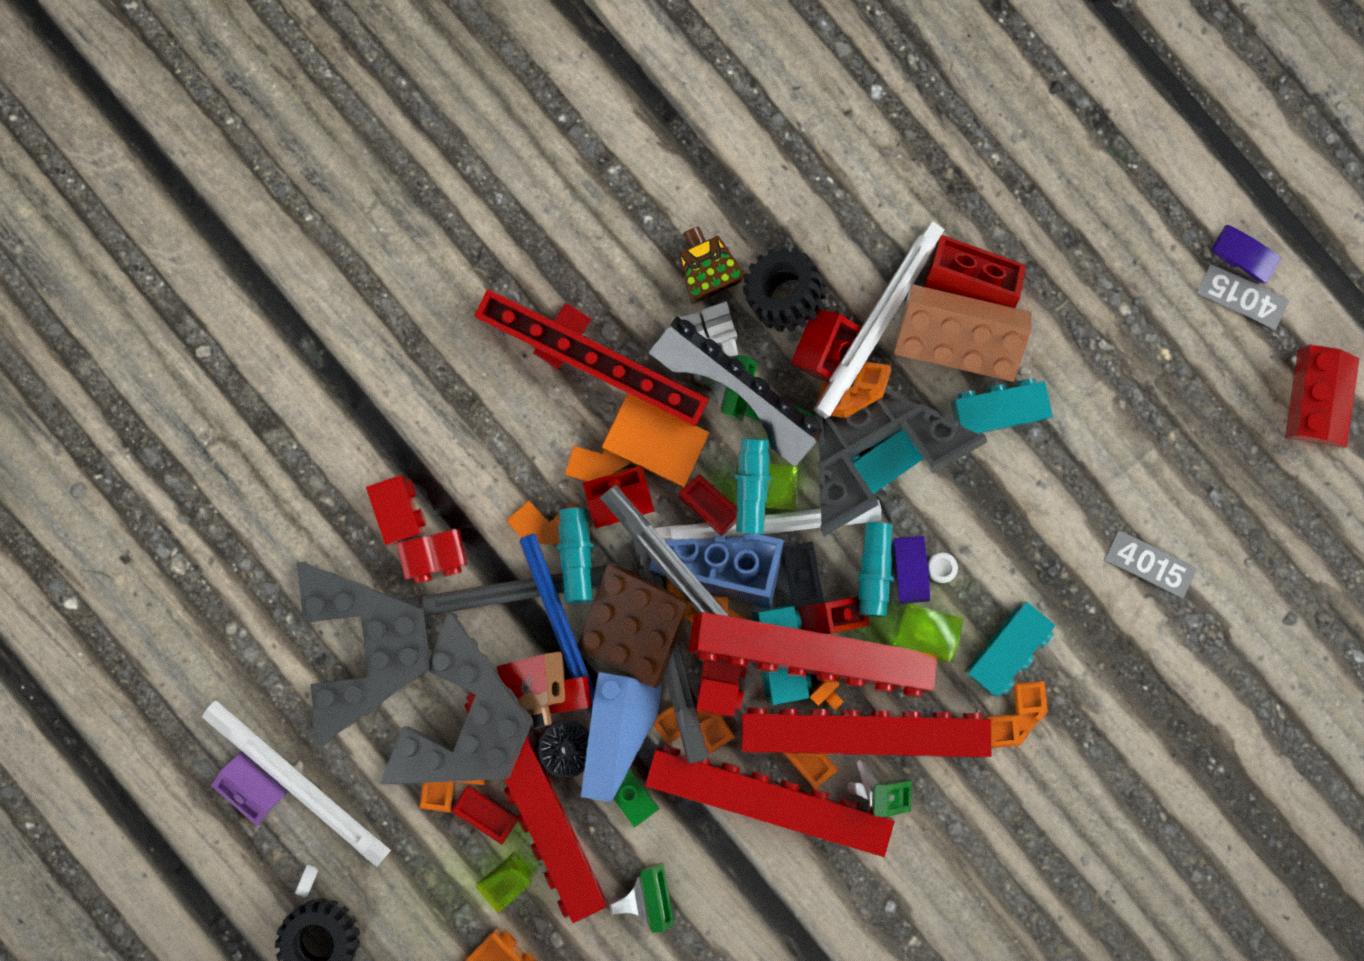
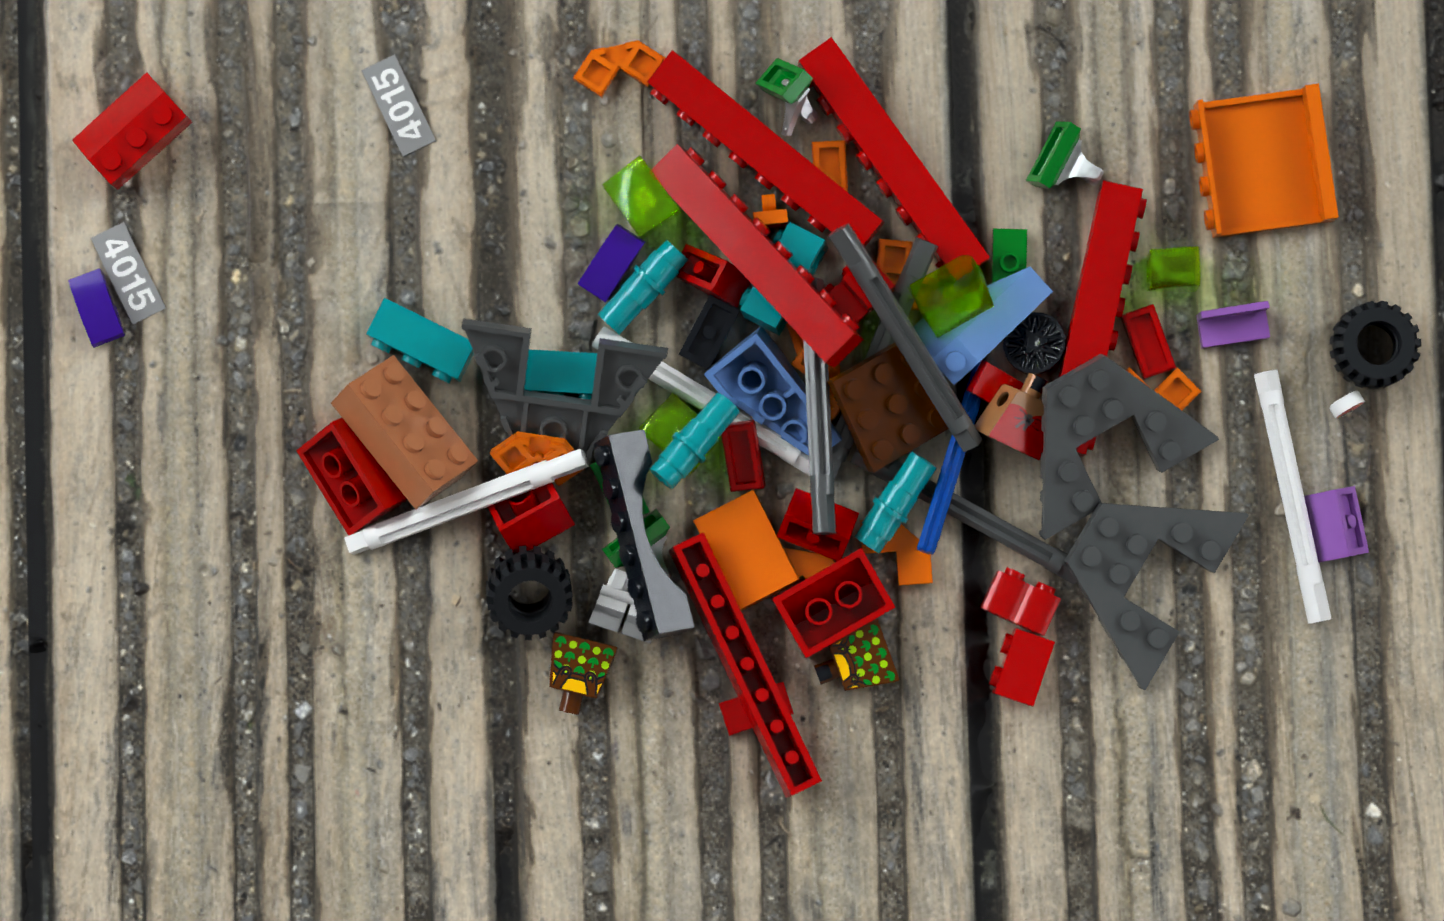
camera: 135 degrees left, 0 degrees up
white tile [927,552,958,583] -> none
teal brick [964,601,1056,697] -> none
none -> red slope [772,548,895,659]
none -> torso [814,619,900,691]
none -> dark grey piece [828,223,983,452]
none -> clear neon green piece [908,255,994,337]
none -> medium lavender panel [1196,301,1270,349]

